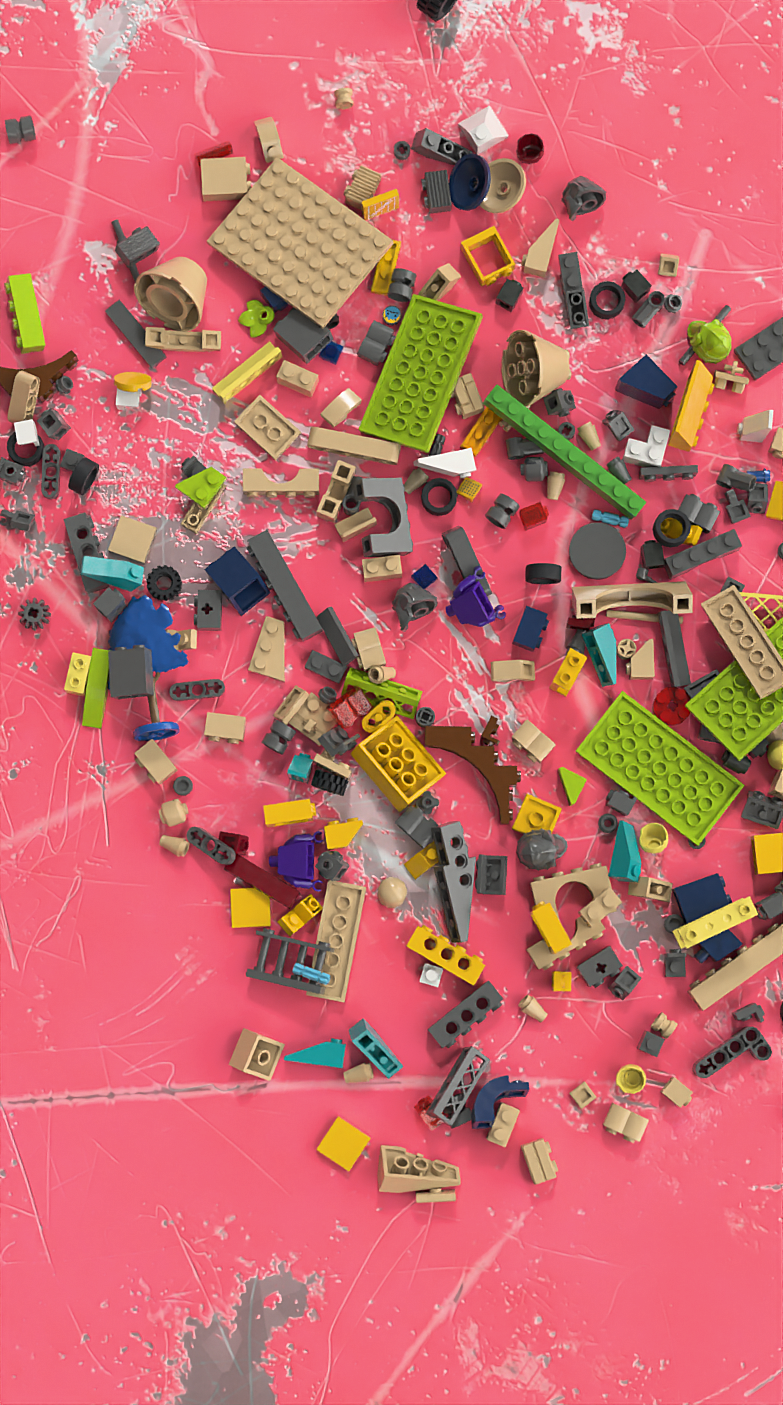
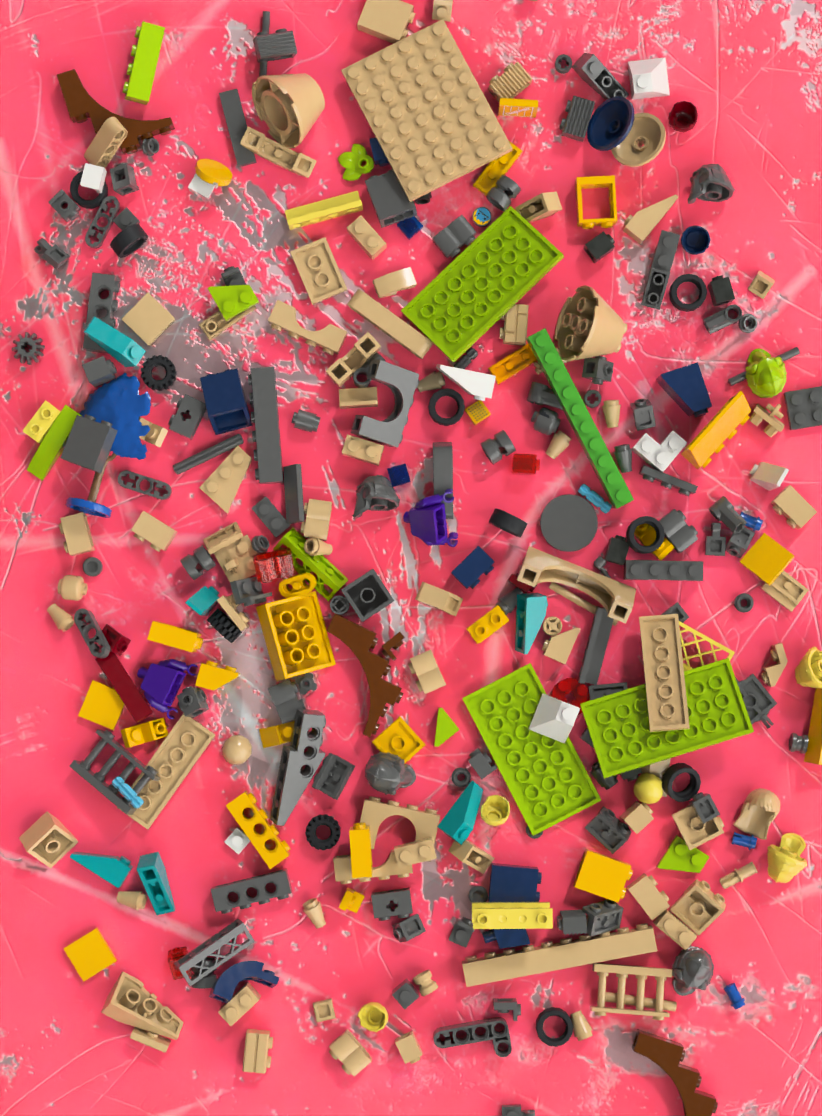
camera: 30 degrees right, 5 degrees up
none -> dark grey axle [173,434,244,475]
none -> dark grey brick [291,409,321,432]
none -> black tyre [305,814,341,850]
none -> dark grey brick [341,569,394,622]
none -> white slope [529,693,580,744]
none -> dark blue hair [681,225,711,255]

